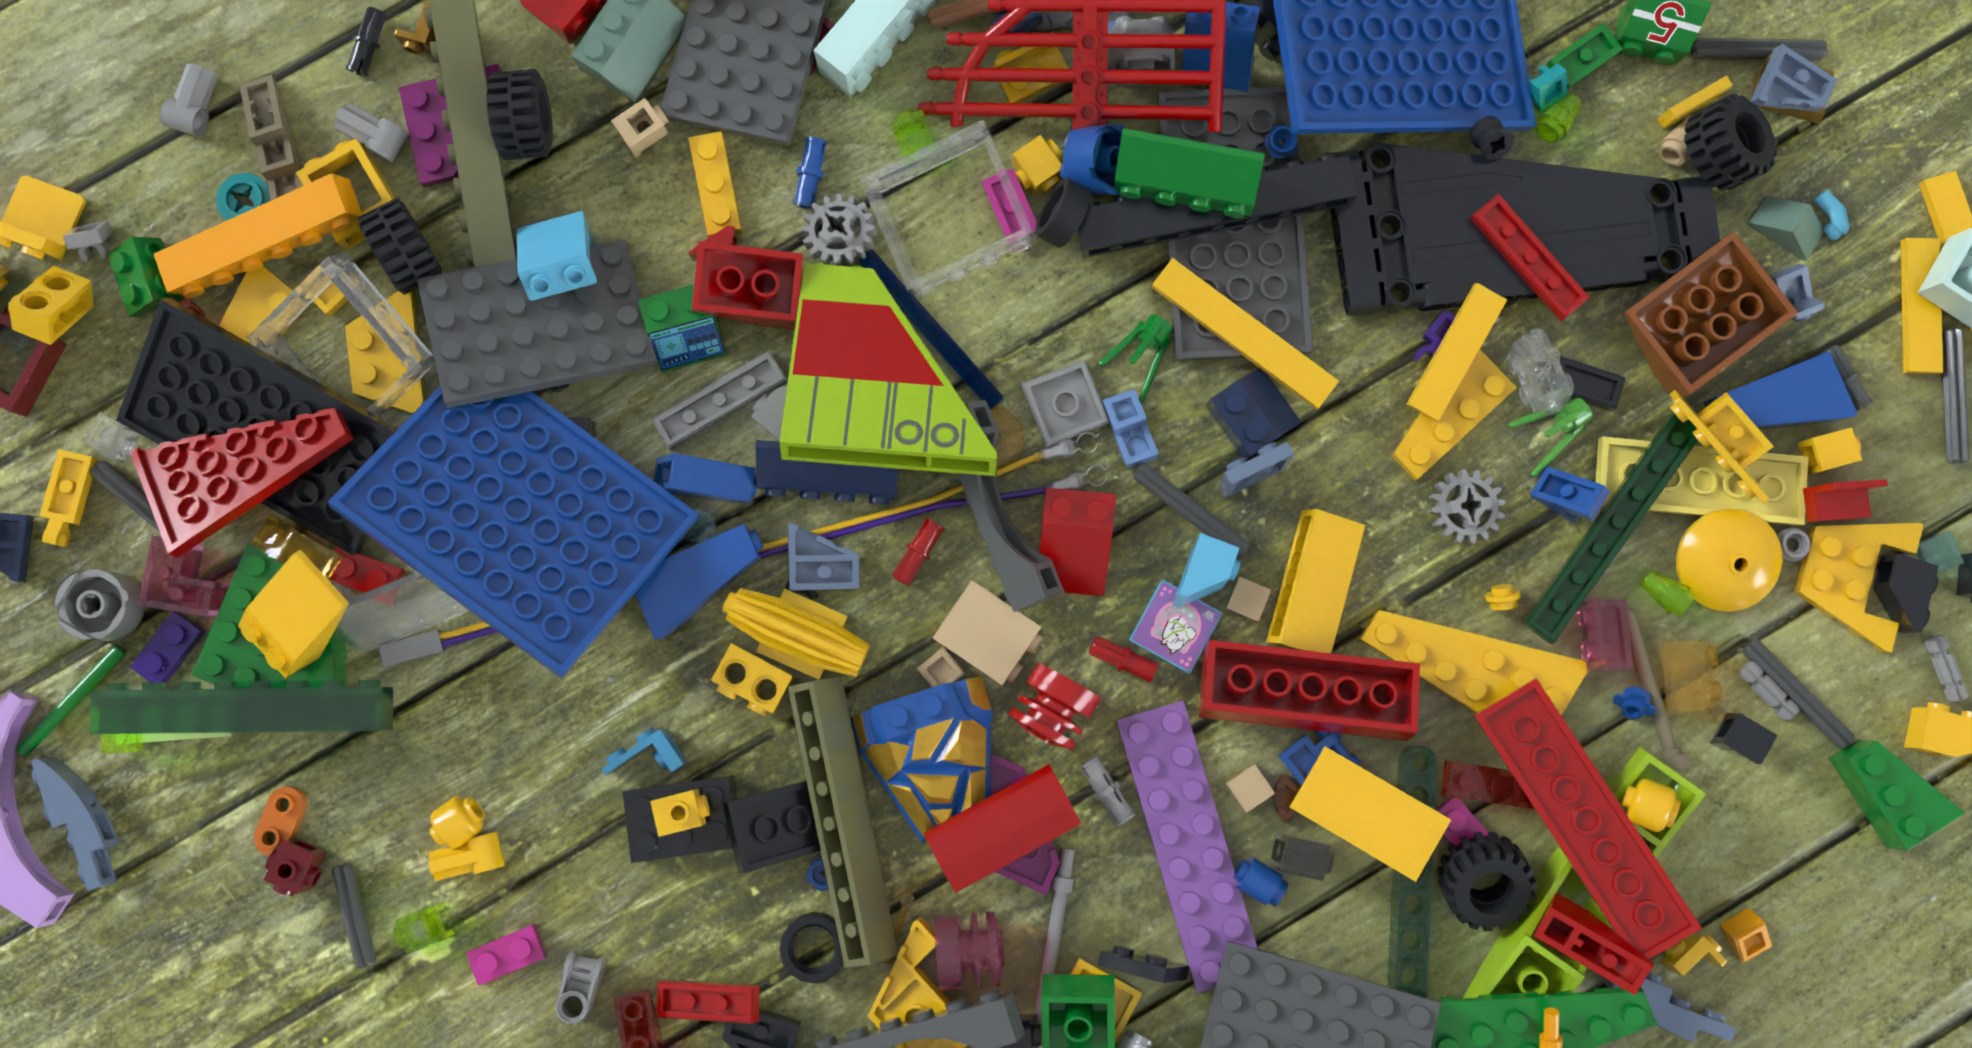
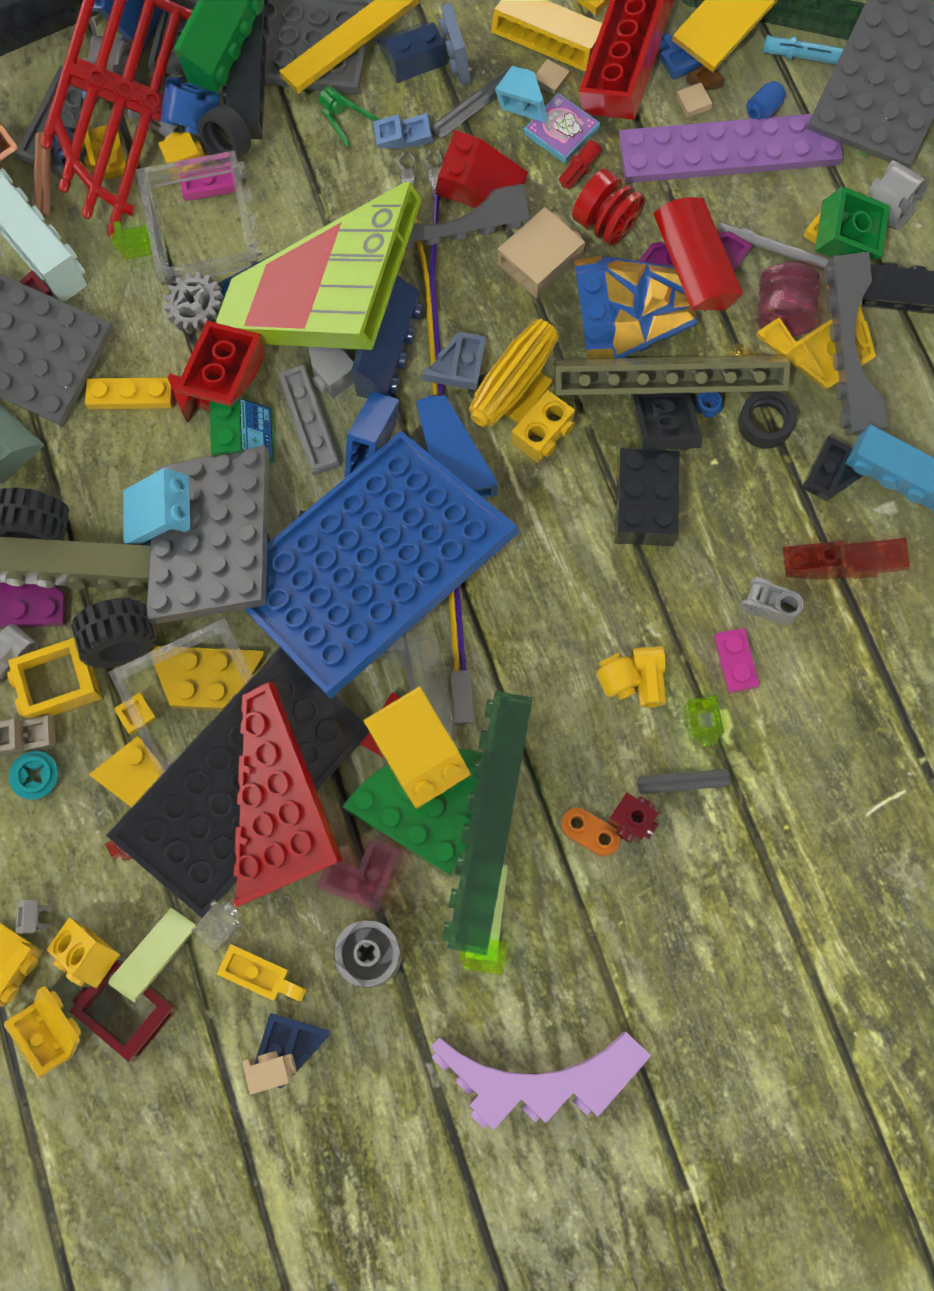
camera: 70 degrees left, 10 degrees down
green bar [15,644,127,757] -> none
sand blue slope [31,757,120,891] -> none
dark grey axle [90,460,160,532] -> none
green bracket [108,237,182,317] -> none
dark purple plate [130,611,206,688] -> none
light orange brick [153,173,363,298] -> none
clear yellow slope [251,514,344,580] -> none
dark azure bracket [601,727,688,775] -> none
tan brick [611,98,669,158] -> none
yellow brick [650,789,710,837] -> none
red tile [657,980,759,1024] -> none
blue pin [793,137,827,209] -> none
red axle [893,518,945,585] -> none
tan tile [917,646,966,687] -> none
light grey tile [1021,359,1110,448] -> none
light grey pin [1079,755,1136,827] -> none
black wing [1098,945,1189,983] -> none
clear smoke brick [1269,831,1334,881] -> none
none -> yellowish green tile [109,908,197,1003]
none -> medium azure pin [763,35,844,65]

